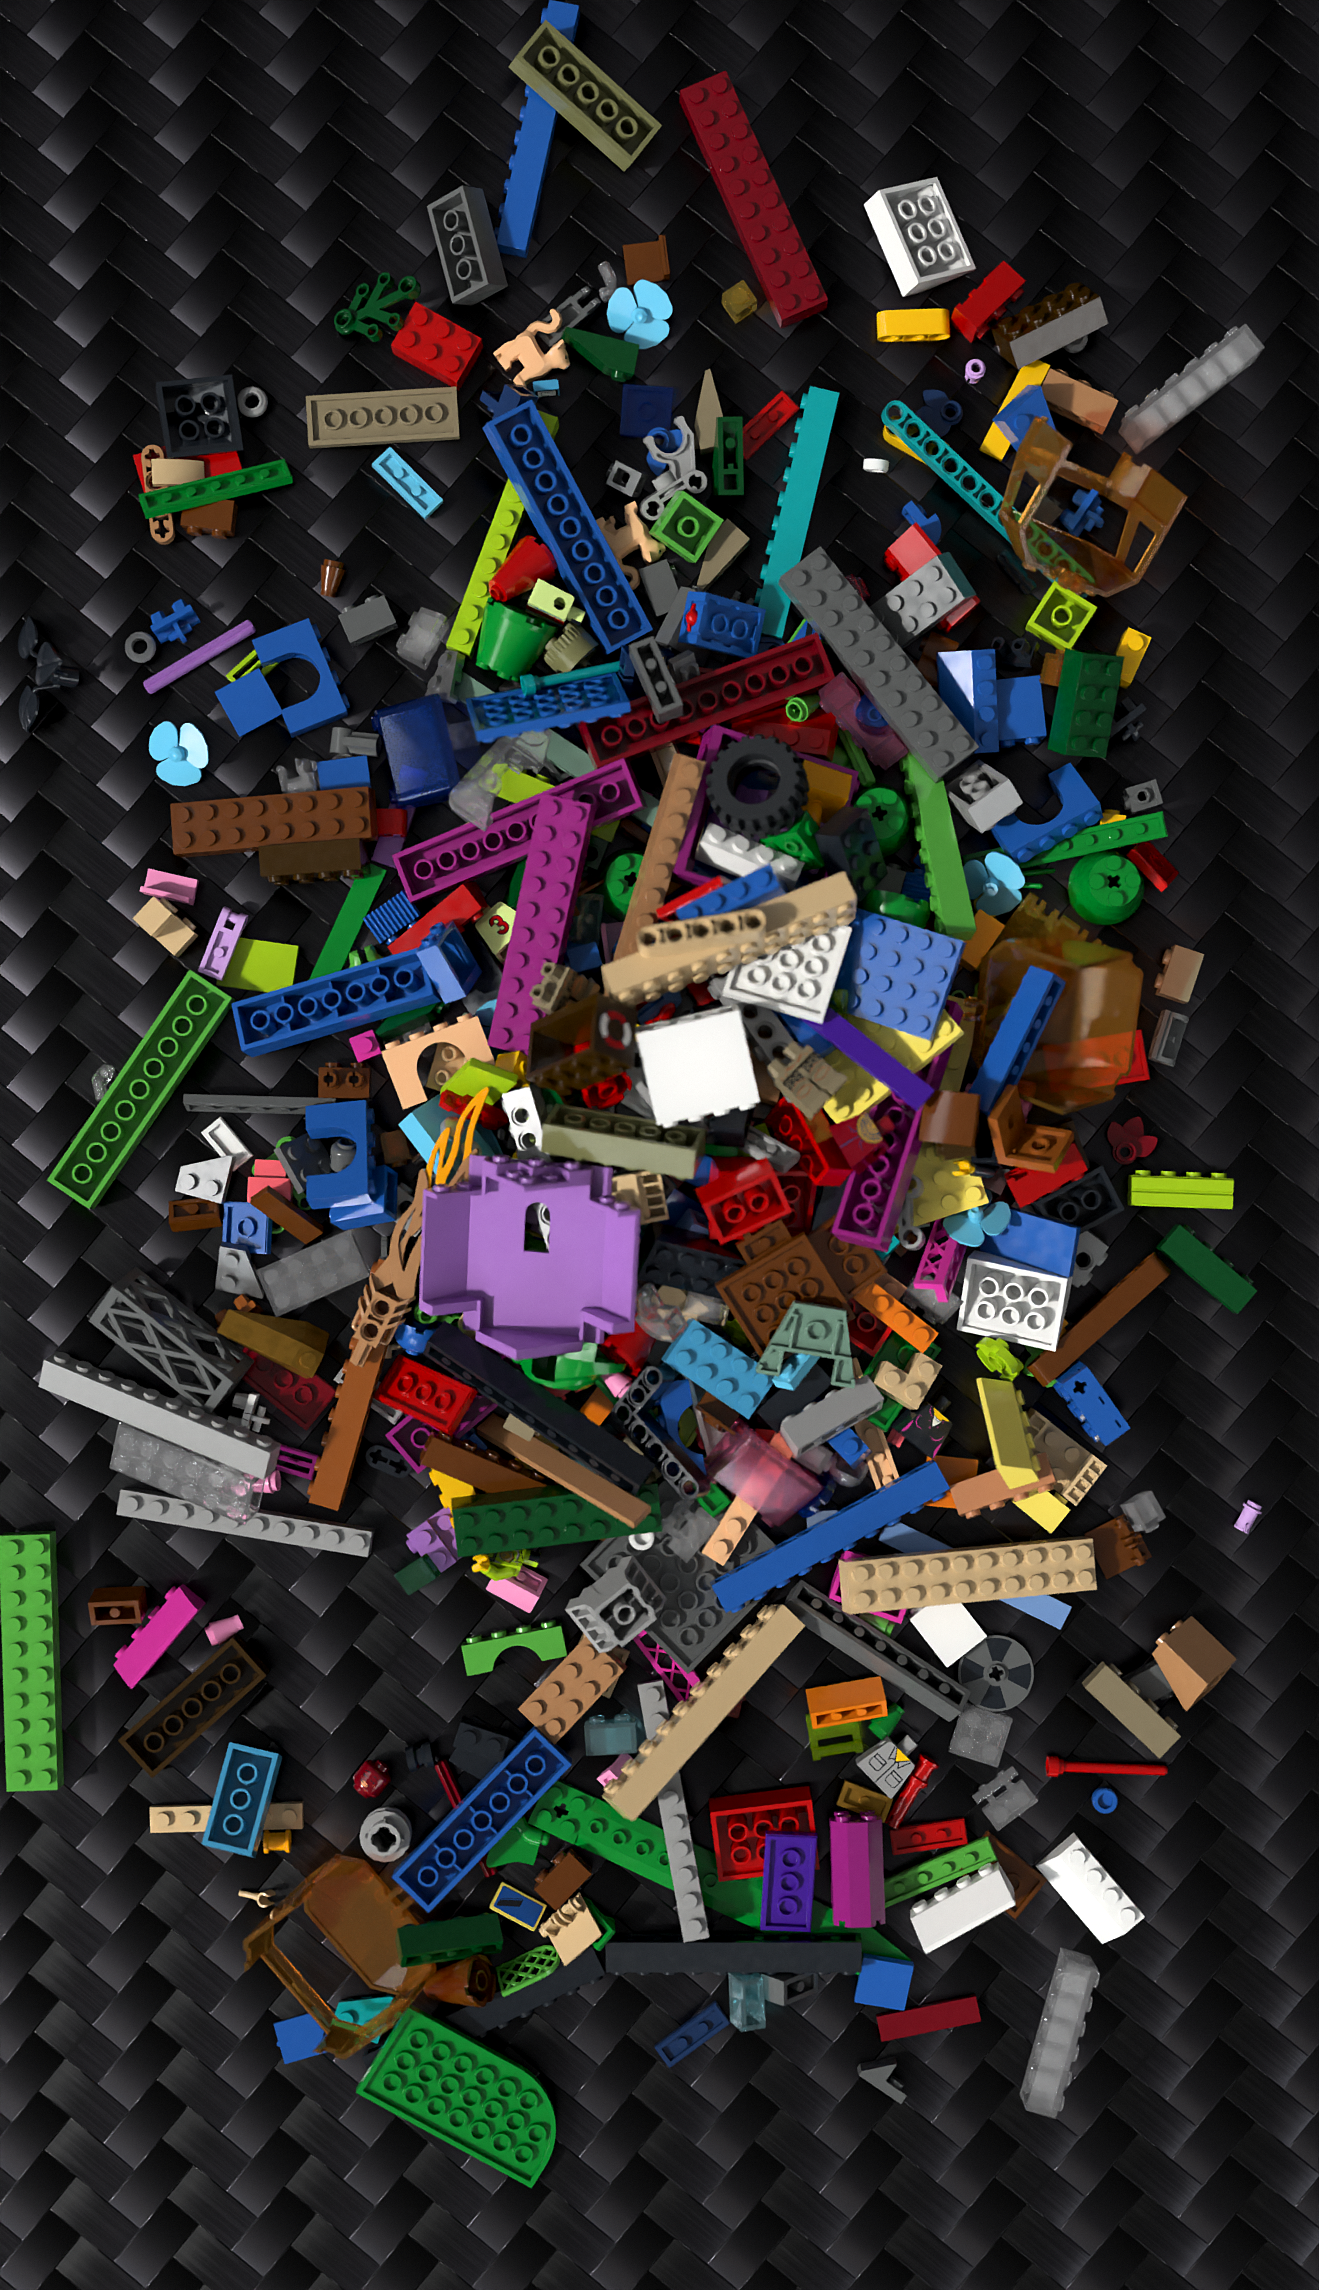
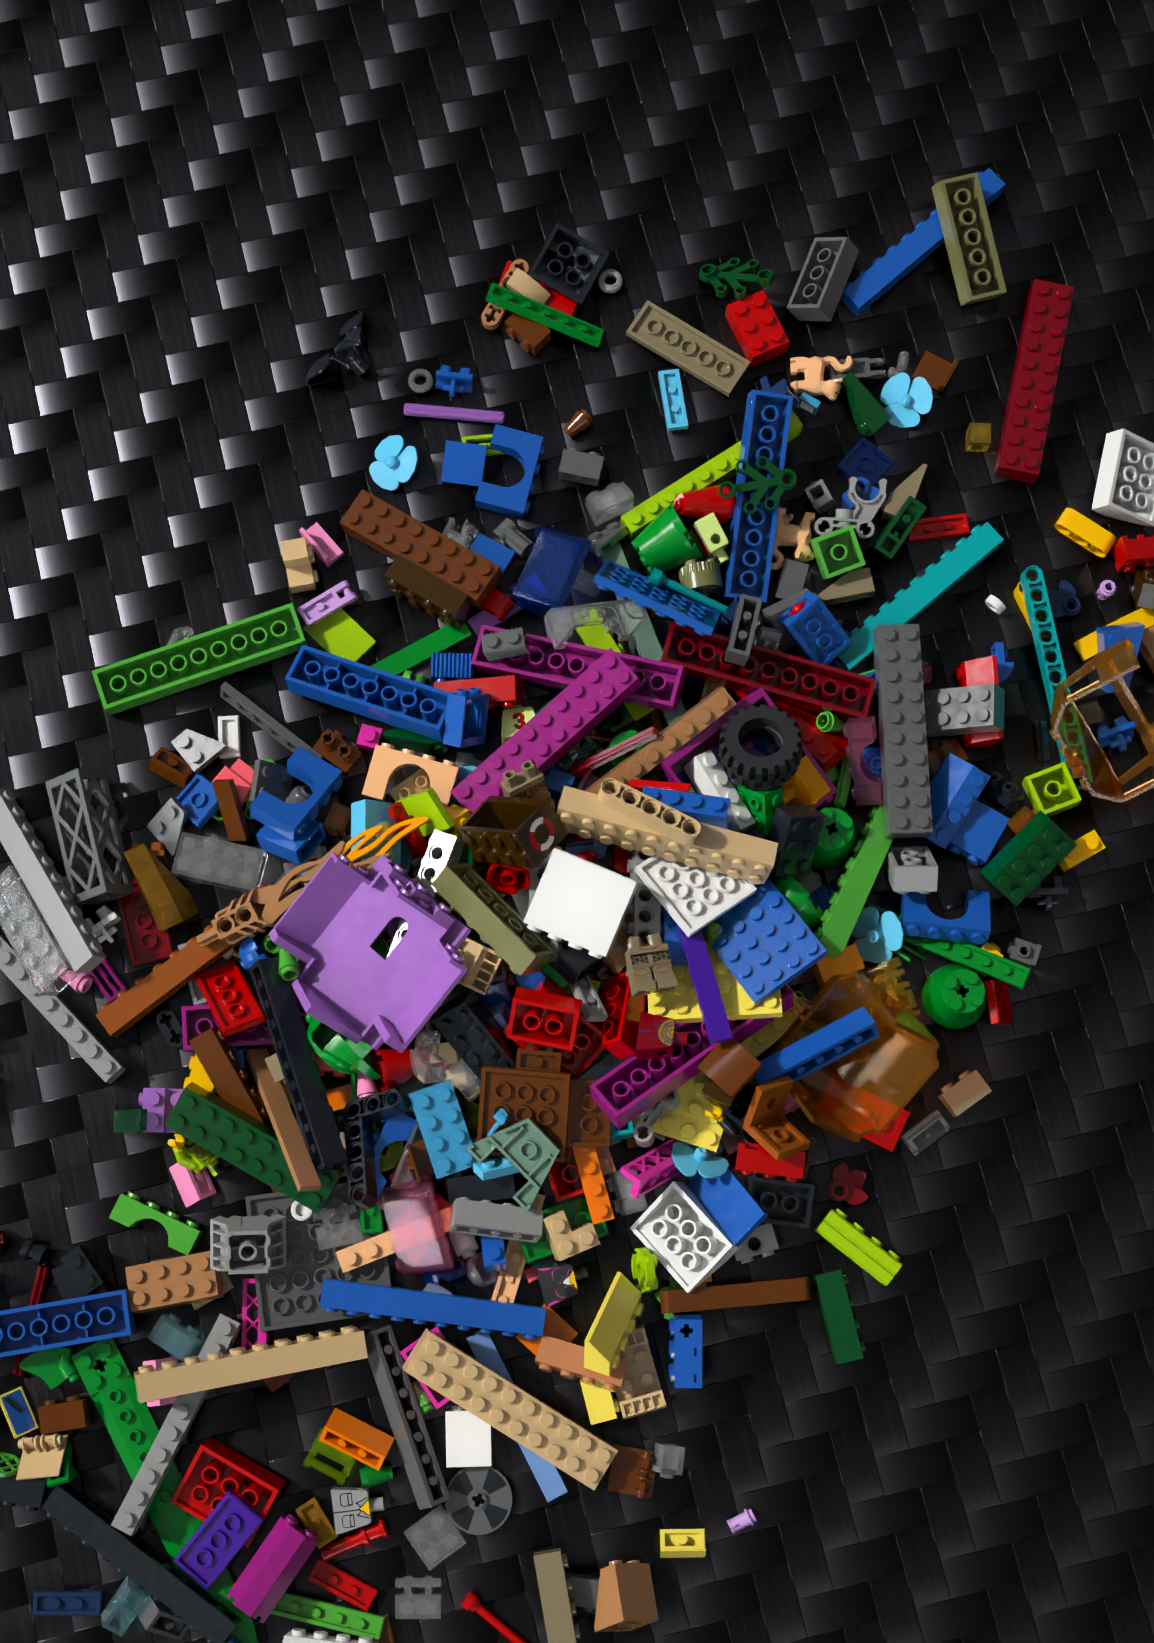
camera: 35 degrees right, 10 degrees down
none -> bright green cone [279,949,300,981]
none -> dark grey brick [481,627,530,661]
none -> dark azure hand [487,1108,509,1136]
none -> dark red axle [570,726,660,778]
none -> light yellow slope [660,1529,706,1558]
none -> dark green plant [717,456,797,515]

